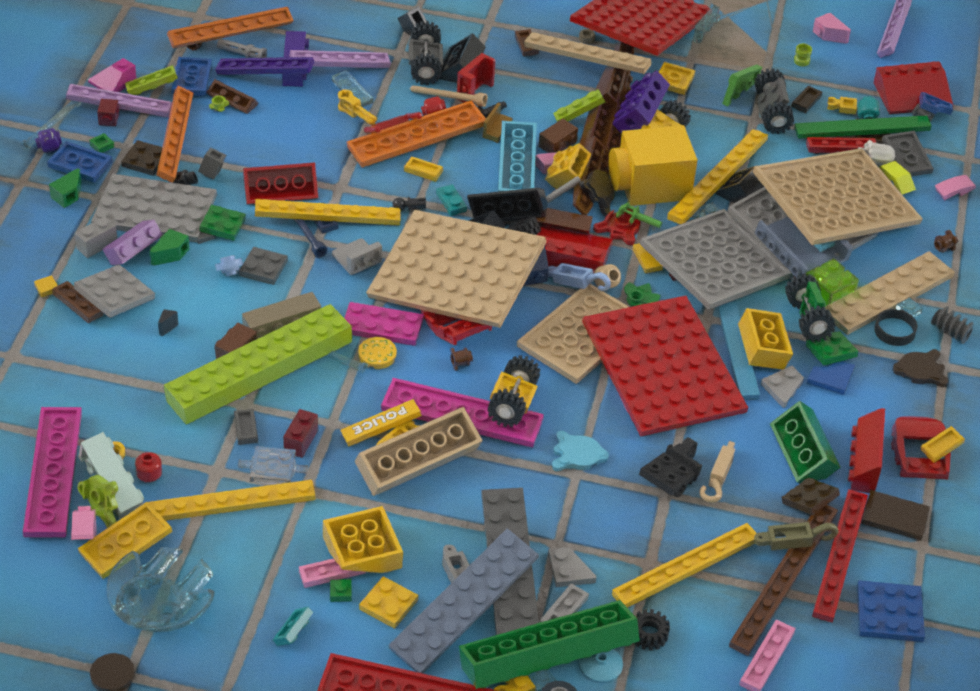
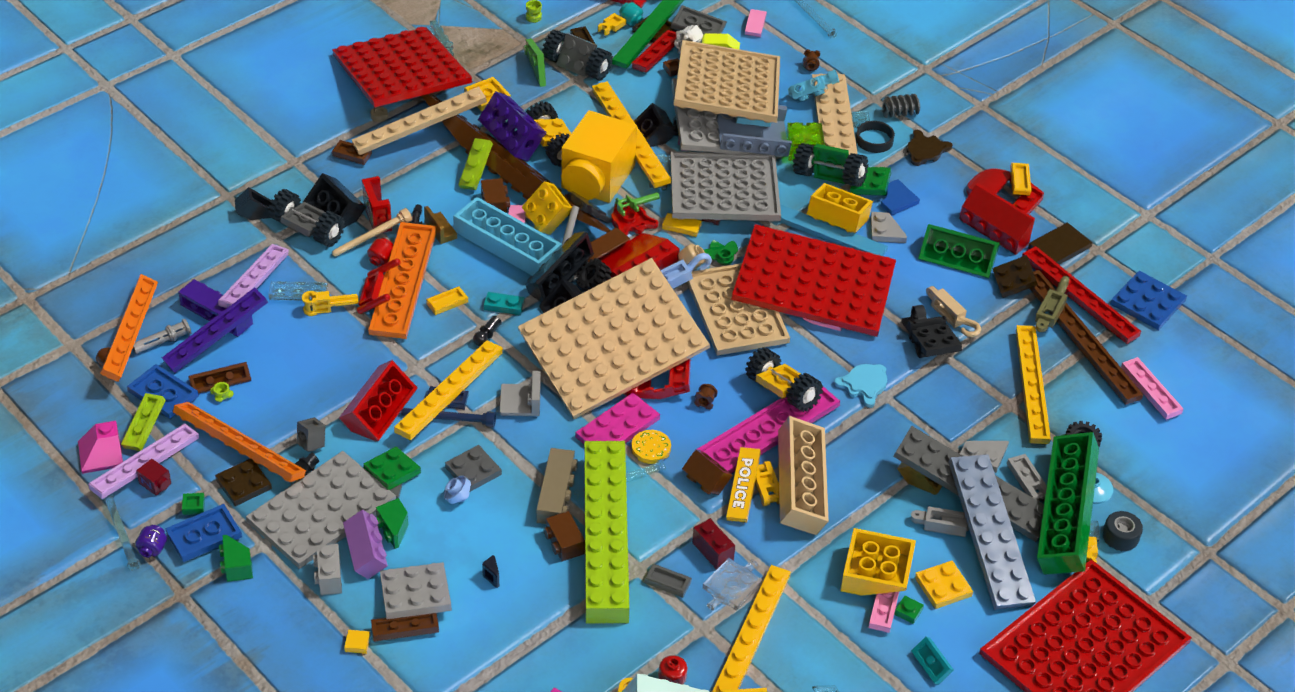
camera: 55 degrees left, 0 degrees up
none -> reddish brown brick [682,449,733,495]
none -> medium azure brick [788,70,839,102]

